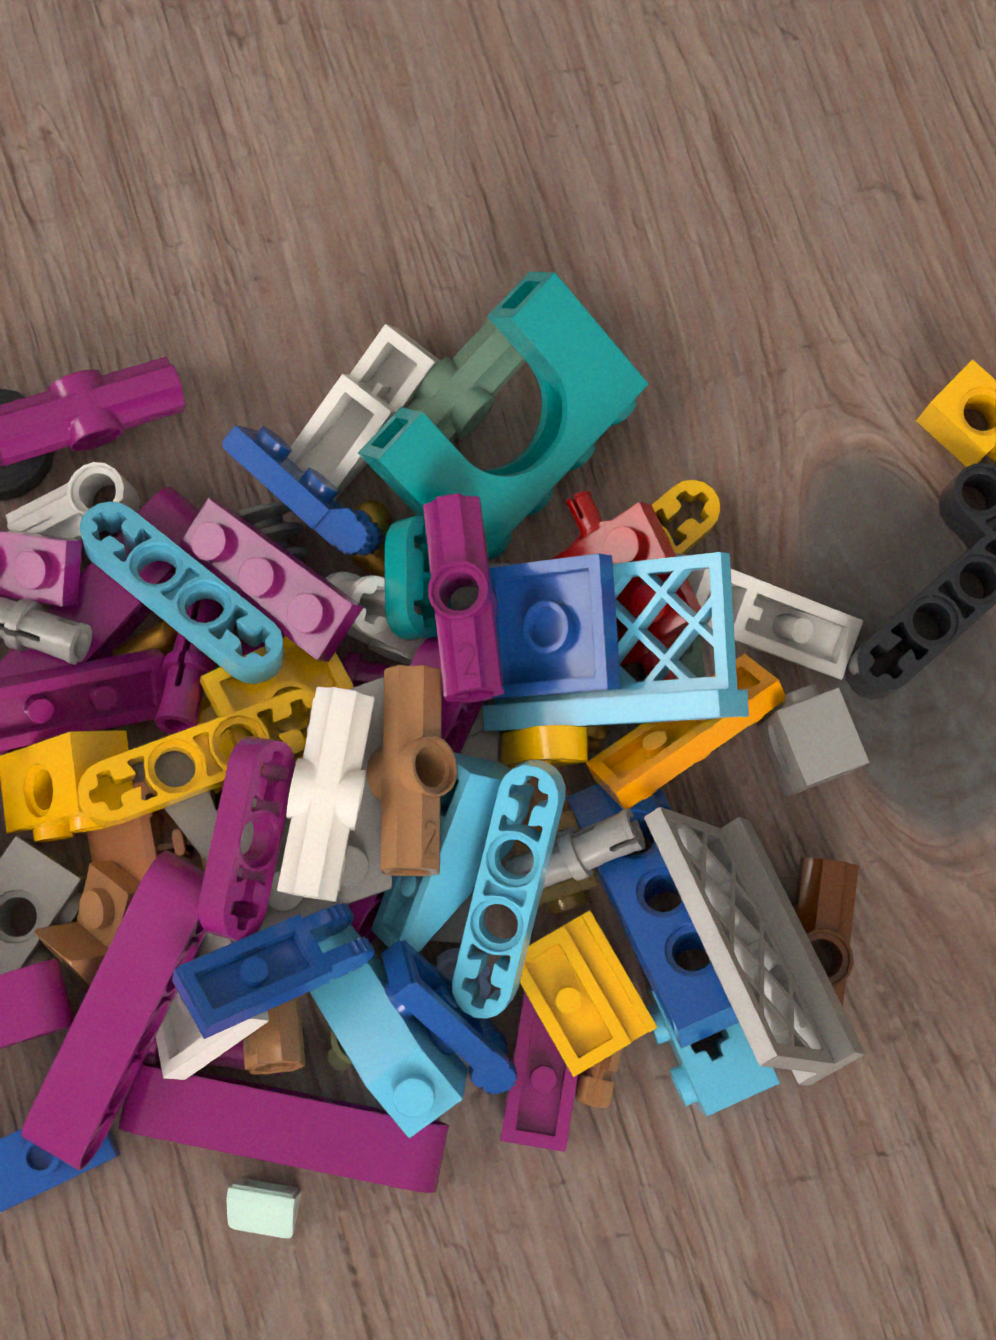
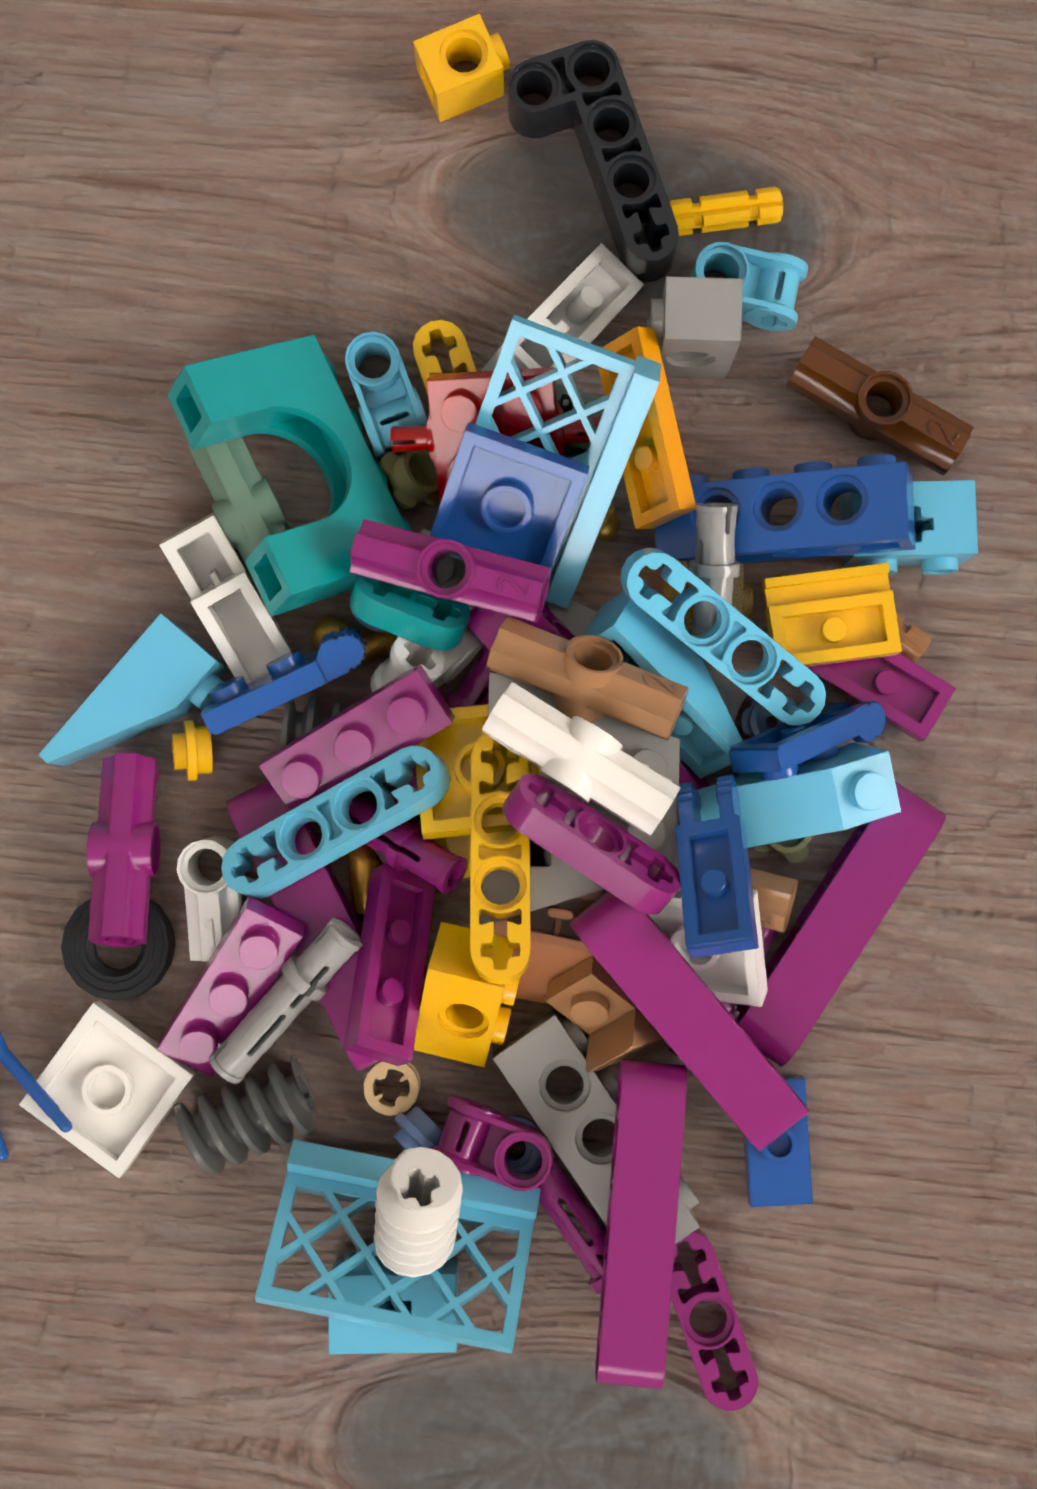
camera: 60 degrees left, 5 degrees up
light aqua slope [226,1177,301,1238] -> none
yellow beam [501,725,588,768] -> none
light grey fence [644,807,866,1086] -> none
none -> medium azure slope [38,613,228,767]
none -> yellow plate [172,720,213,781]
none -> medium azure piece [345,331,428,459]
none -> olive plate [380,451,439,510]
none -> yellow axle [669,186,783,236]
none -> medium azure piece [690,242,808,331]

